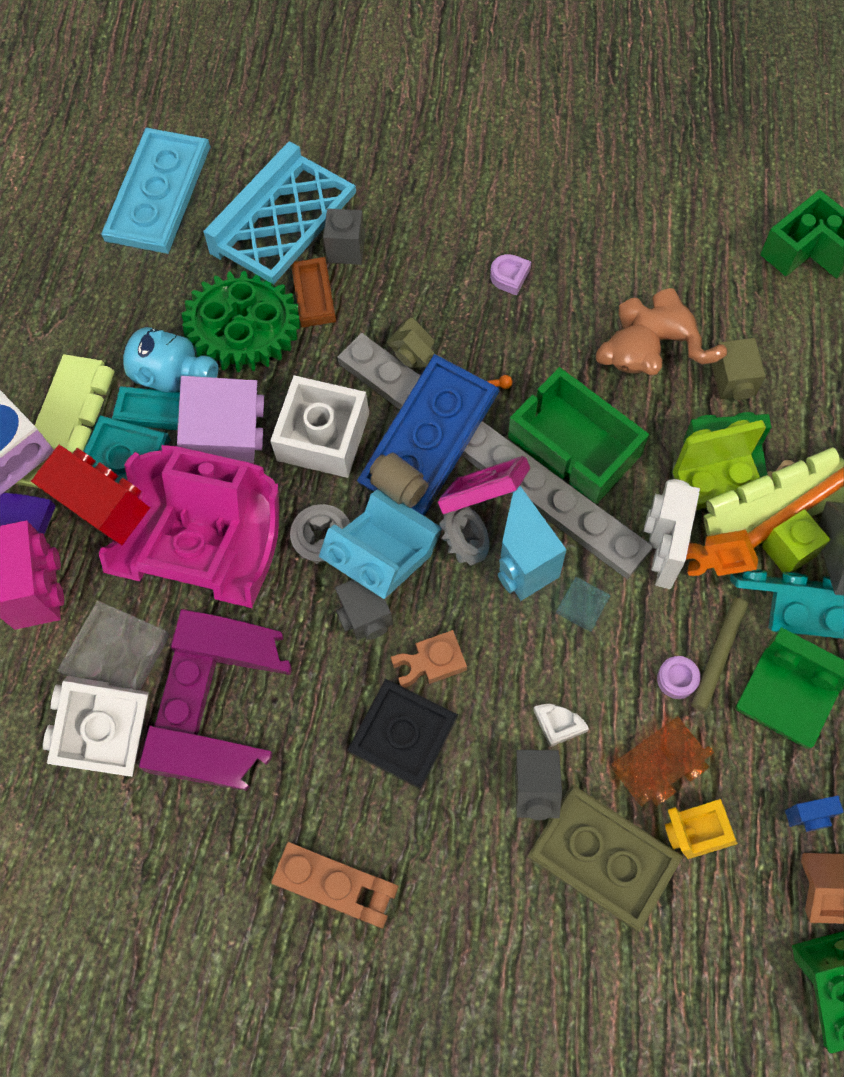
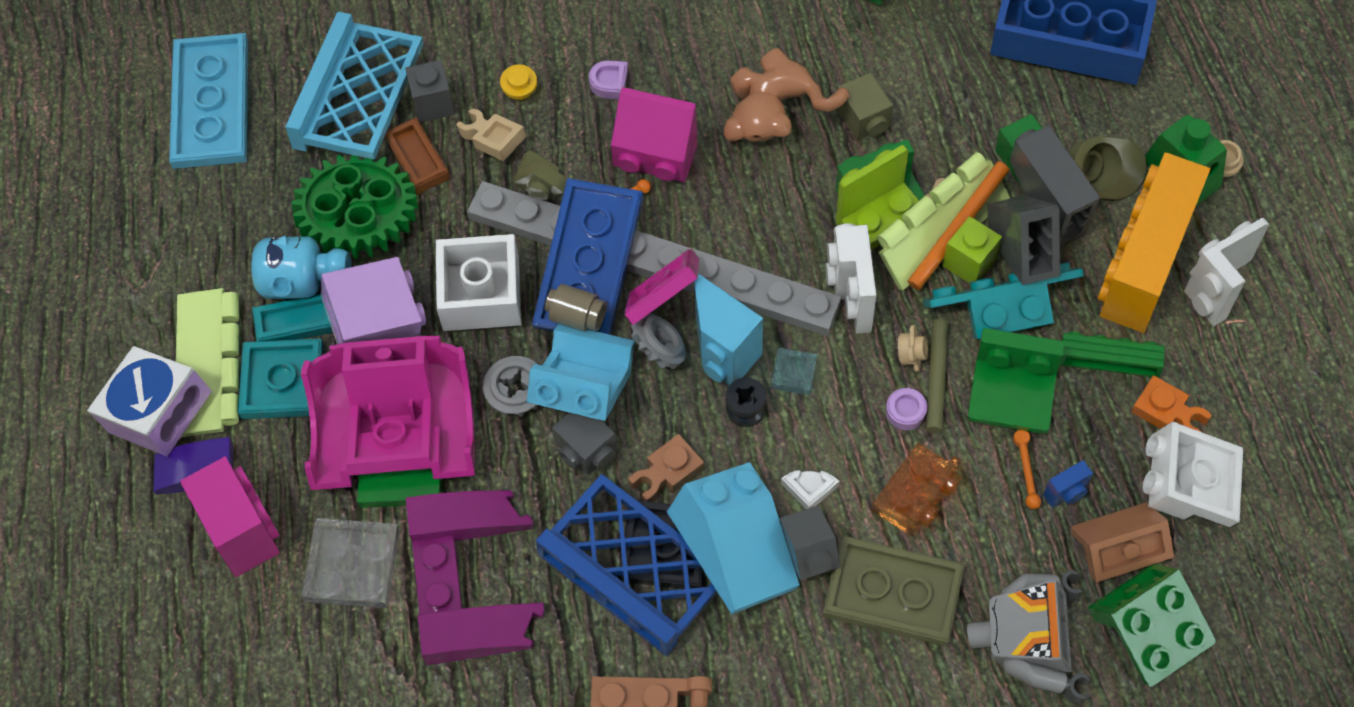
camera: 20 degrees left, 5 degrees down
red brick [31,444,151,545] -> none
white plate [43,676,149,777] -> none
green piece [508,367,650,505] -> none
yellow bracket [665,799,738,859] -> none
orange plate [686,529,758,576] -> none
none -> green tile [357,468,442,508]
none -> tan plate [456,109,527,162]
none -> yellow plate [500,64,537,100]
none -> blue fence [536,474,717,657]
none -> dark pink slope [611,87,697,183]
none -> medium azure slope [667,462,800,614]
none -> black wheel [726,377,766,427]
none -> tan plate [898,325,928,372]
none -> light grey torso [967,570,1091,703]
none -> orange hinge [1013,430,1042,510]

